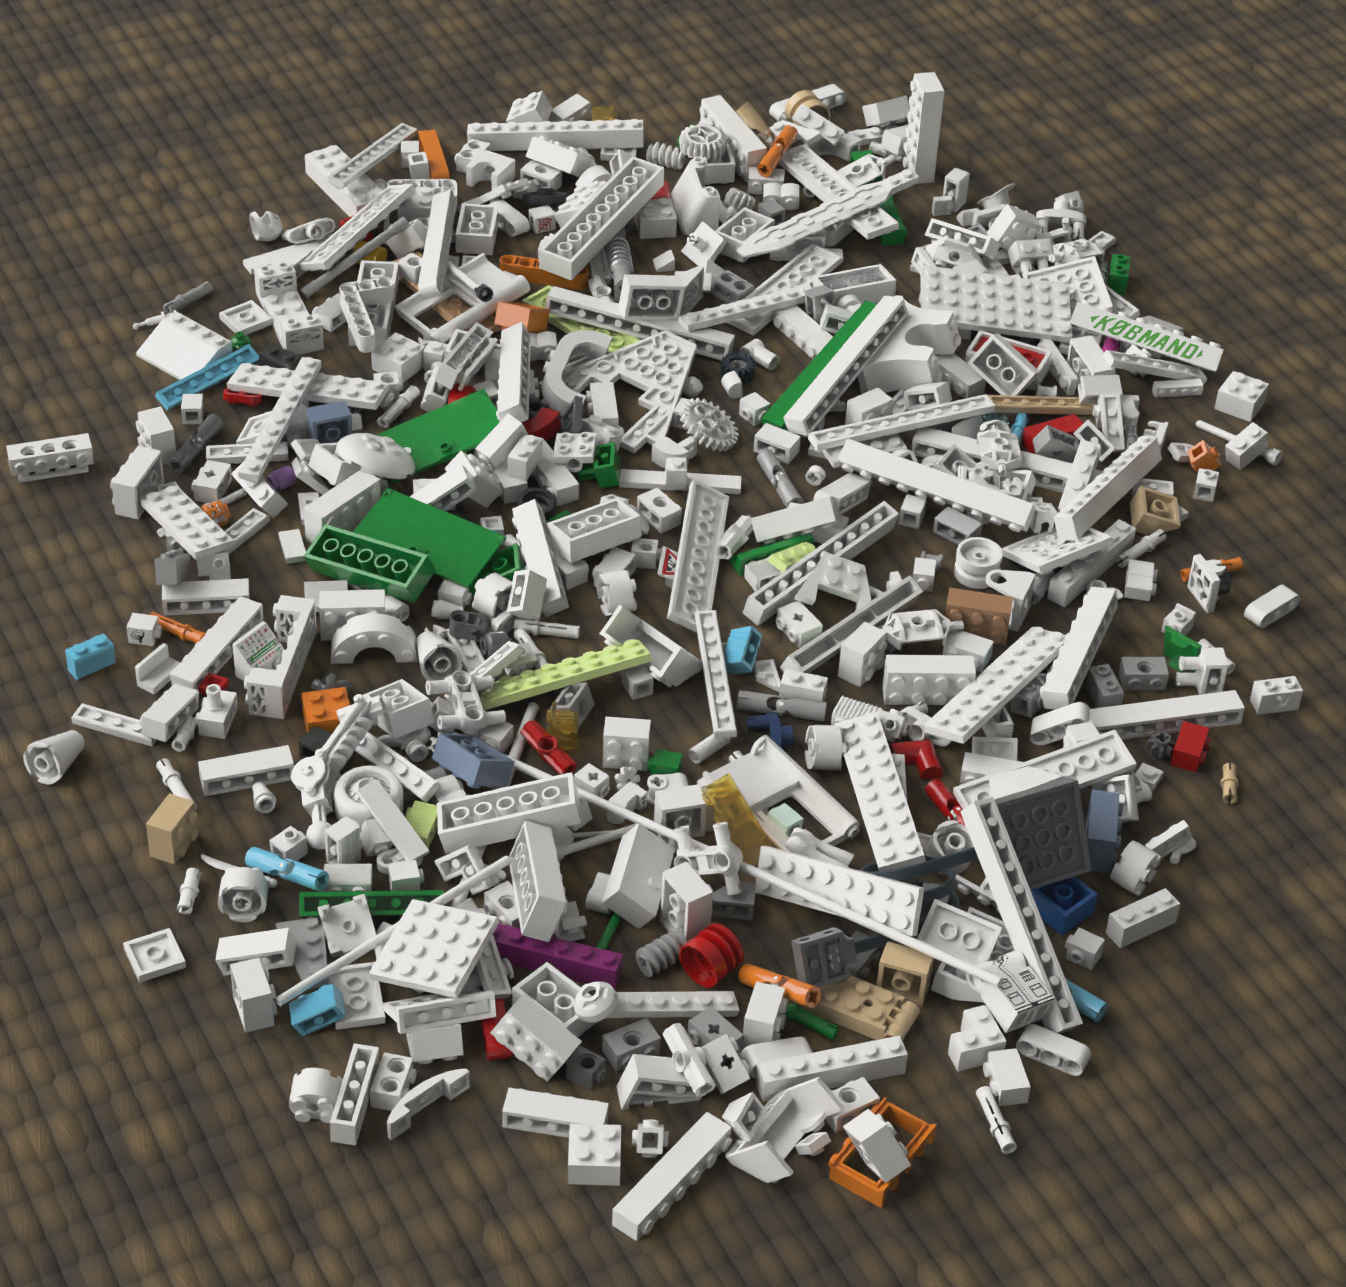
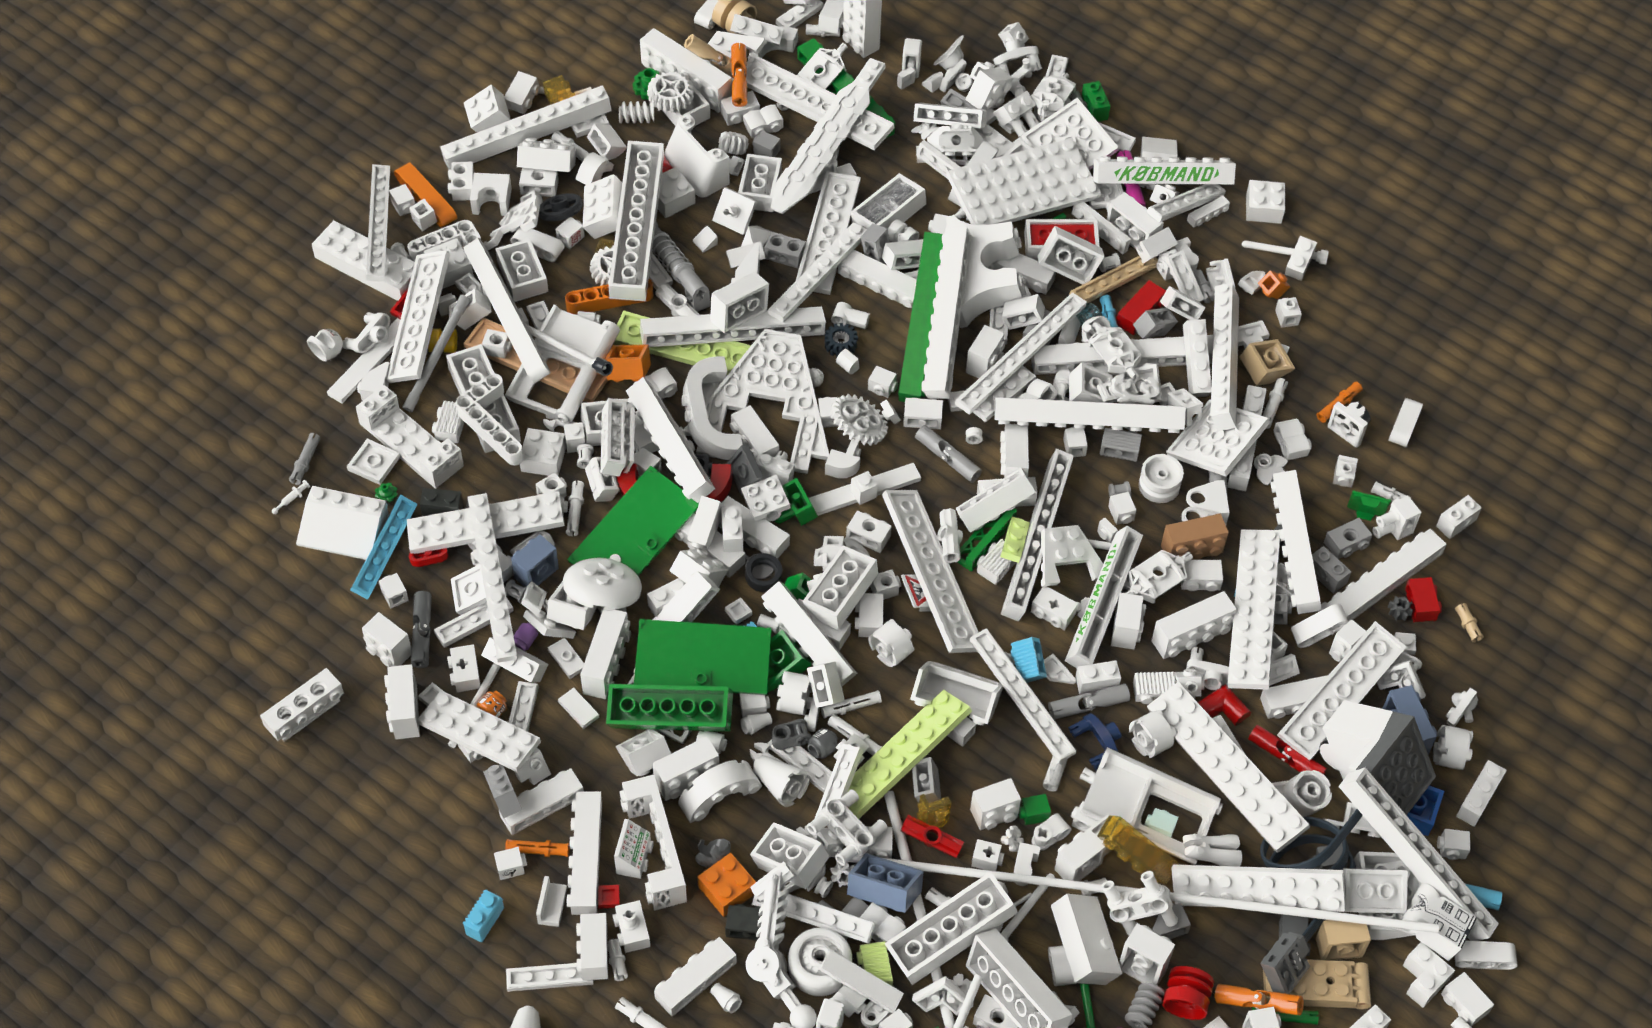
camera: 25 degrees left, 15 degrees up
none -> white plate [880,400,901,424]

